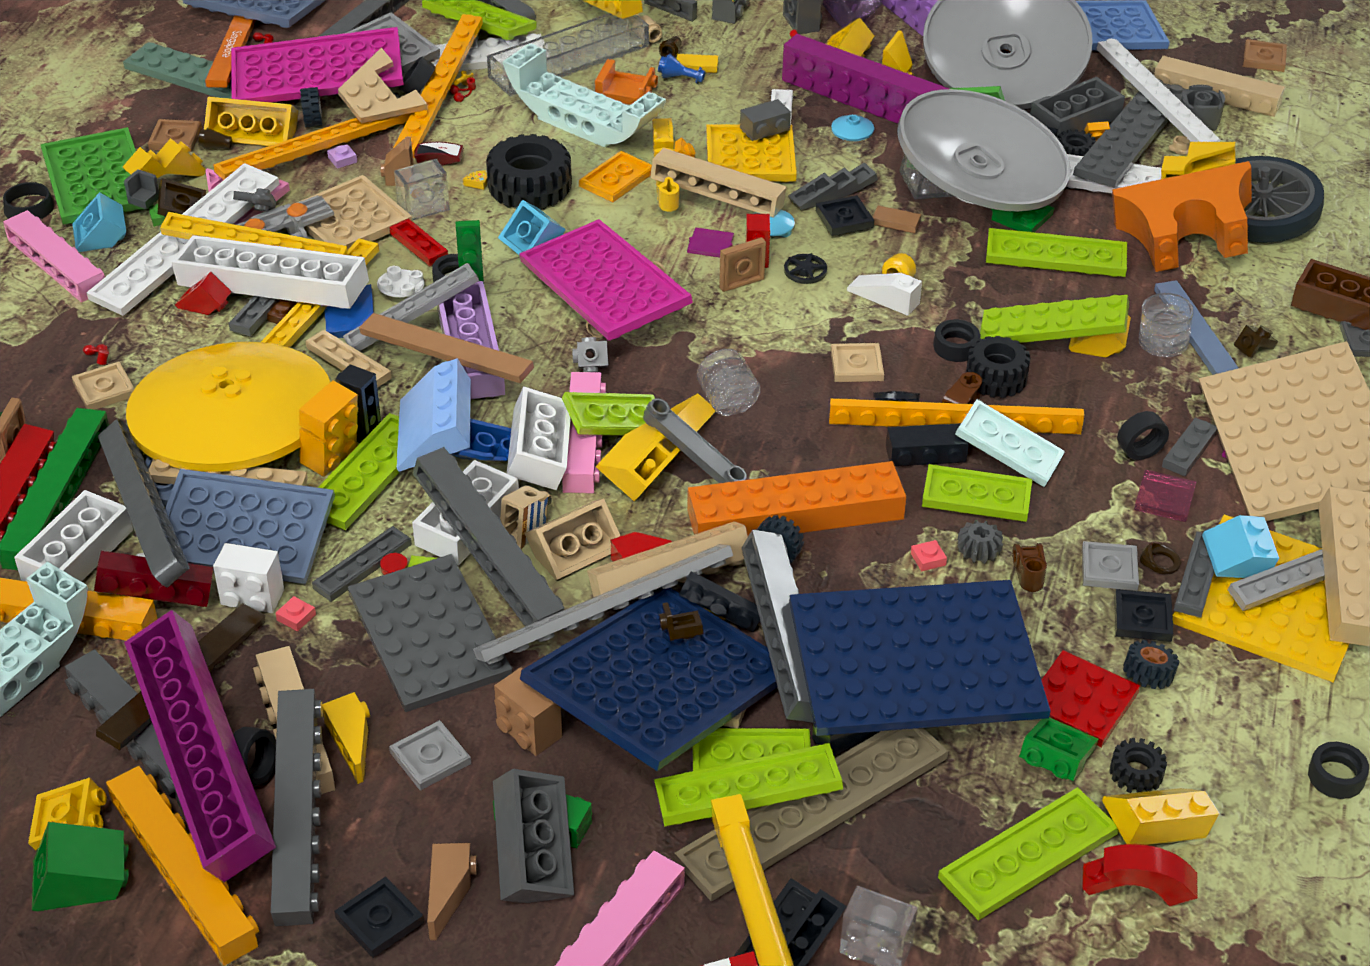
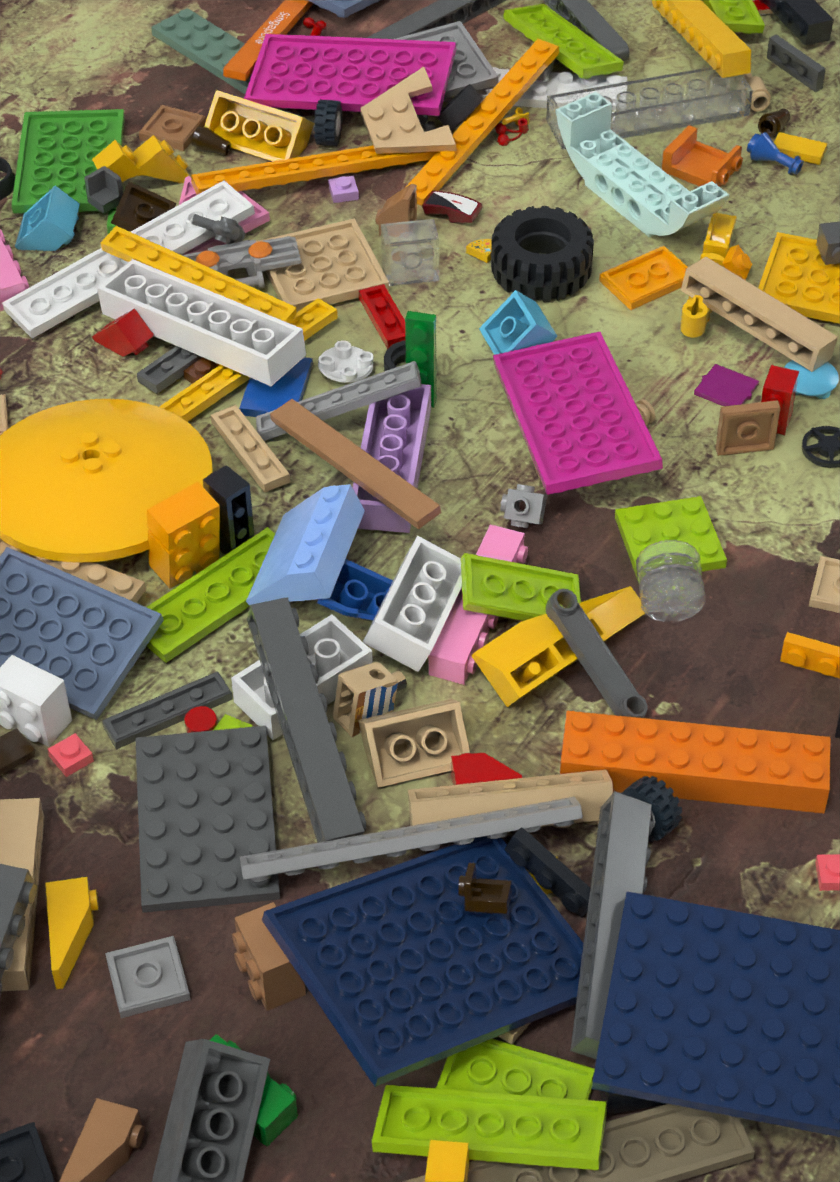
camera: 20 degrees right, 5 degrees up
none -> lime plate [615,496,727,582]

